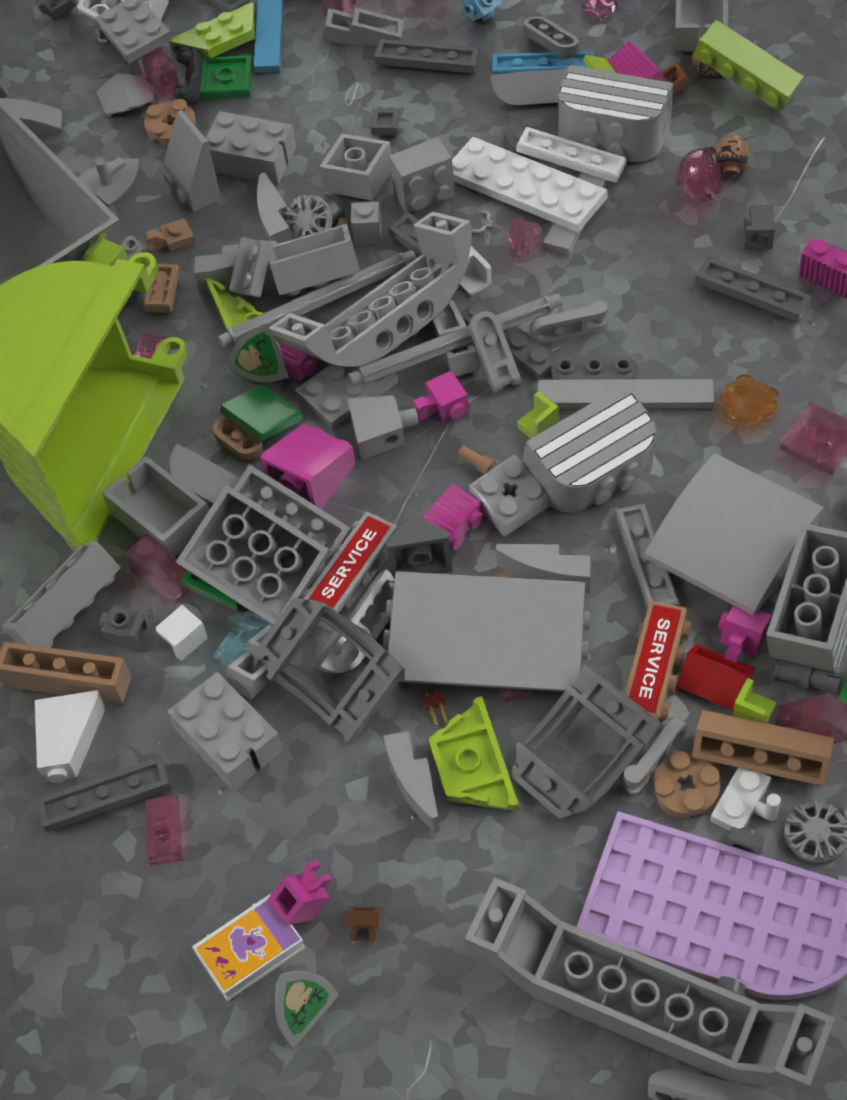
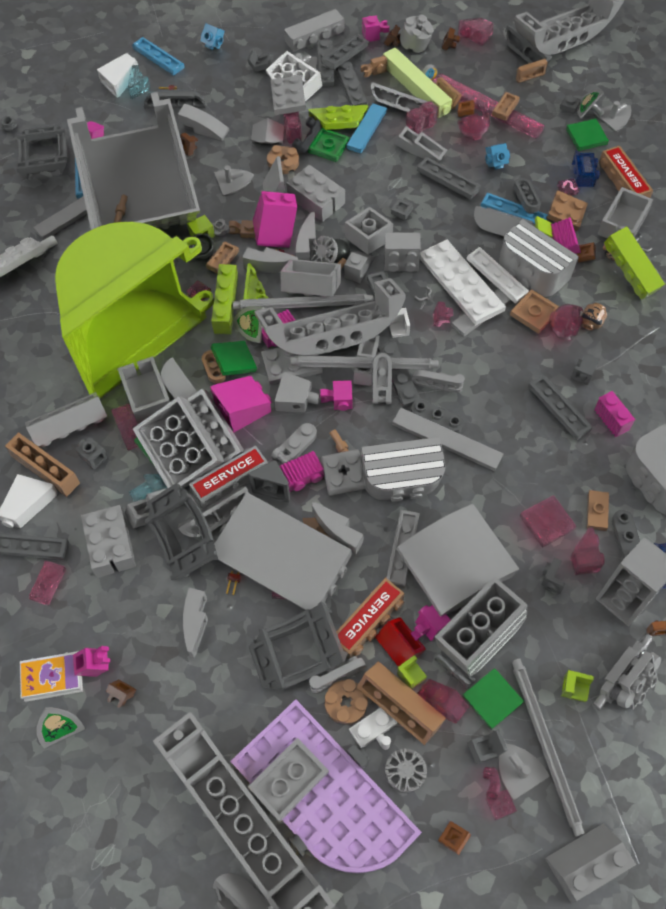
camera: 20 degrees right, 5 degrees up
white panel [156,605,208,661] -> none
light grey bracket [229,237,273,298] -> none
lime wing [428,696,519,811] -> none
lime panel [517,391,559,439] -> none
clear orange dish [720,374,779,425] -> none
none -> lime brick [211,264,238,334]
none -> light grey plate [248,738,329,823]
none -> dark pink slope [253,191,297,248]
none -> light grey plate [271,423,317,465]
none -> medium nougat plate [510,289,561,334]
none -> medium nougat plate [547,190,588,231]

